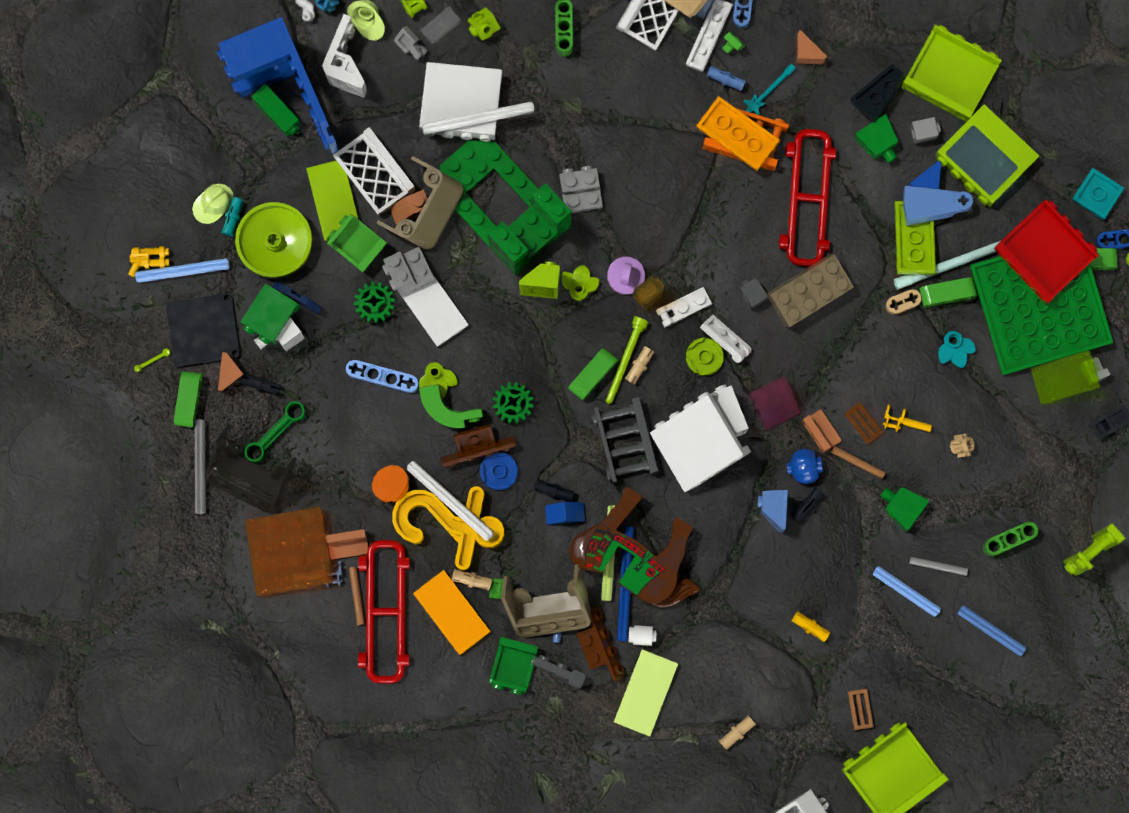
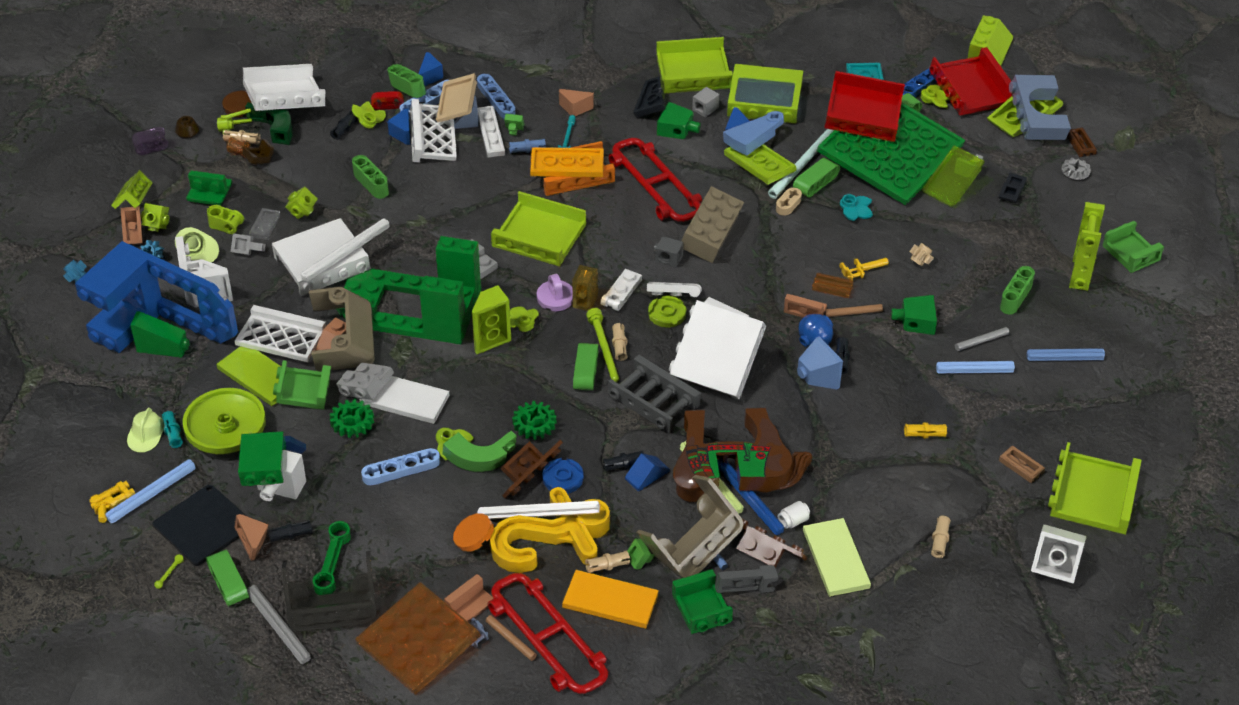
camera: 35 degrees left, 35 degrees down
clear pink slope [749,376,800,430] -> none
none -> lime panel [491,191,586,266]

